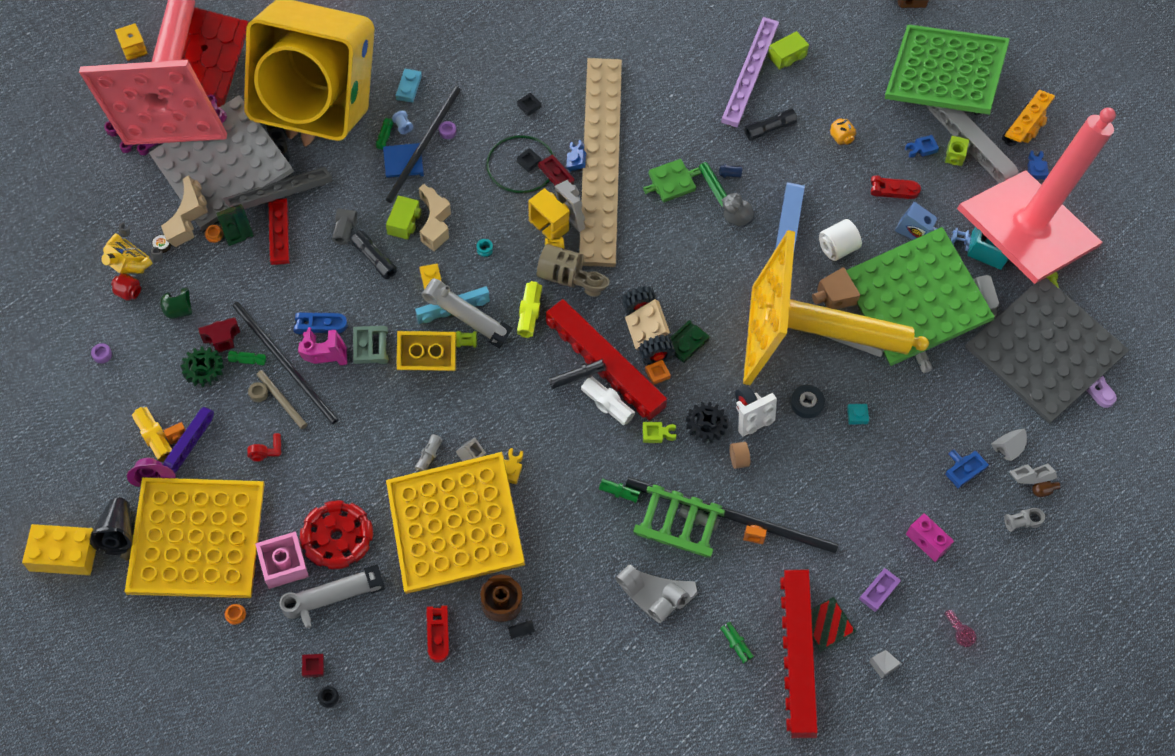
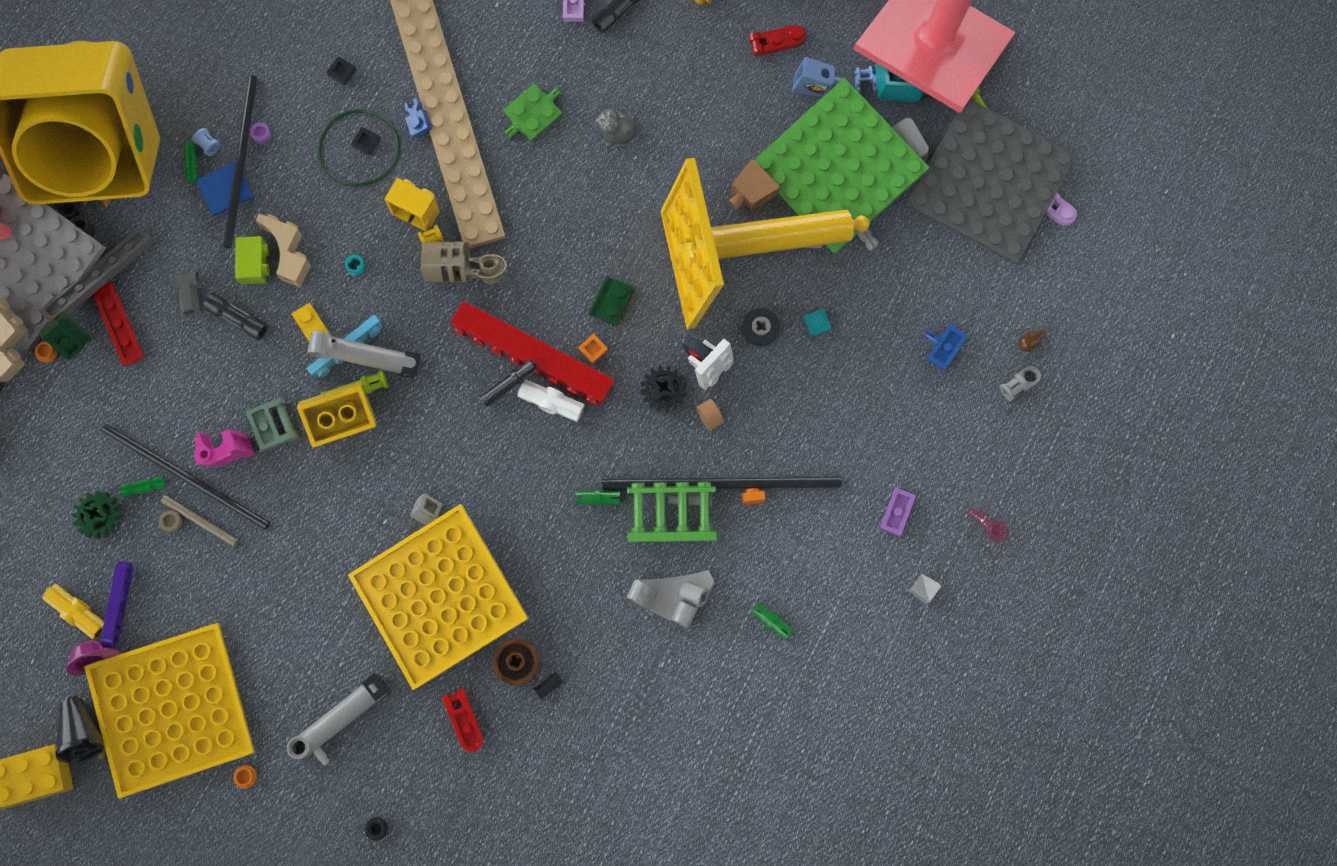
camera: 20 degrees left, 15 degrees up
dark green helmet [160,287,192,319] -> none
orange plate [163,422,185,445] -> none
dark red brick [198,317,240,353] -> none
red plate [247,433,281,462] -> none
bright pink brick [256,532,309,589] -> none
blue plate [293,312,348,334] -> none
red plate [300,500,373,570] -> none
dark red plate [302,654,324,678] -> none
medium azure plate [396,69,422,103] -> none
light grey pin [414,434,443,472] -> none
yellow plate [504,448,523,485] -> none
neon yellow piece [517,281,542,338] -> none
dark red plate [538,154,575,186] -> none
light grey plate [555,180,585,232] -> none
plate [622,285,675,365] -> none
lime plate [642,422,676,443] -> none
green axle [699,162,727,207] -> none
dark blue pin [719,164,742,178] -> none
medium blue beam [775,182,805,249] -> none
red brick [780,570,817,738] -> none
tile [811,597,856,653] -> none
white piece [819,219,862,261] -> none
dark pink brick [906,513,954,562] -> none
light grey brick [991,429,1027,461] -> none
light grey slope [1009,463,1057,484] -> none

